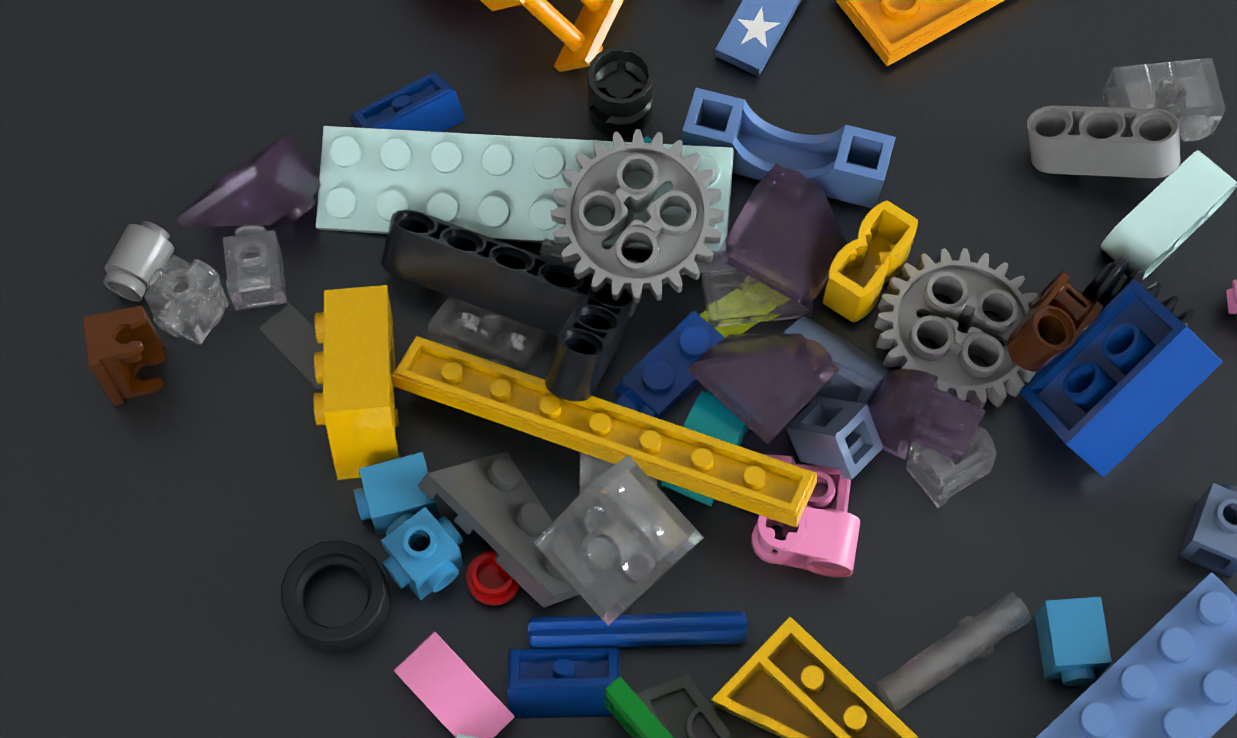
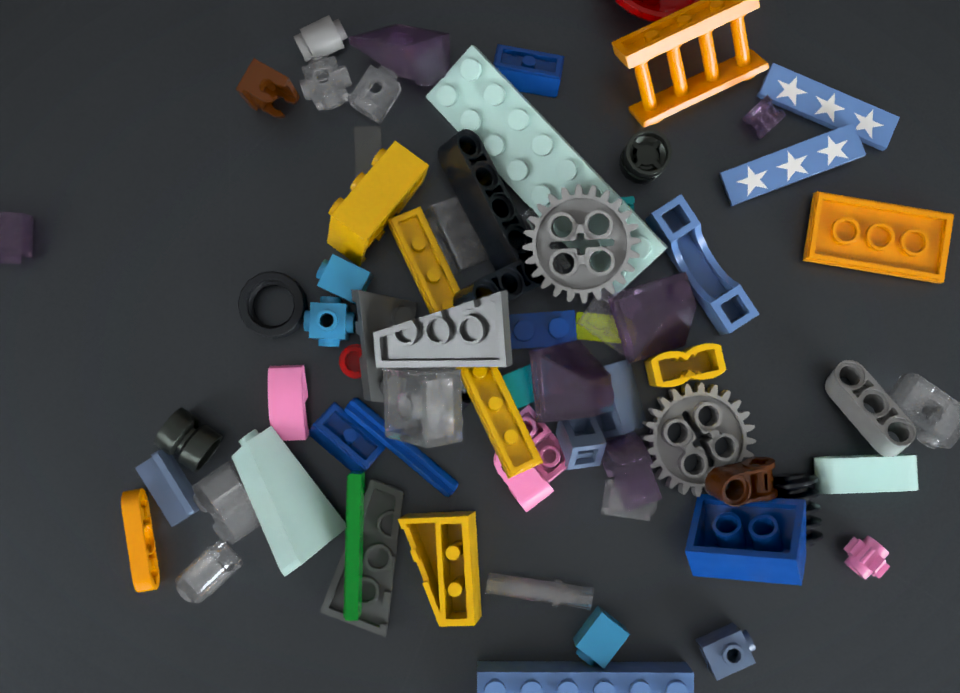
camera: 40 degrees right, 20 degrees up
none -> wing [373,290,513,368]

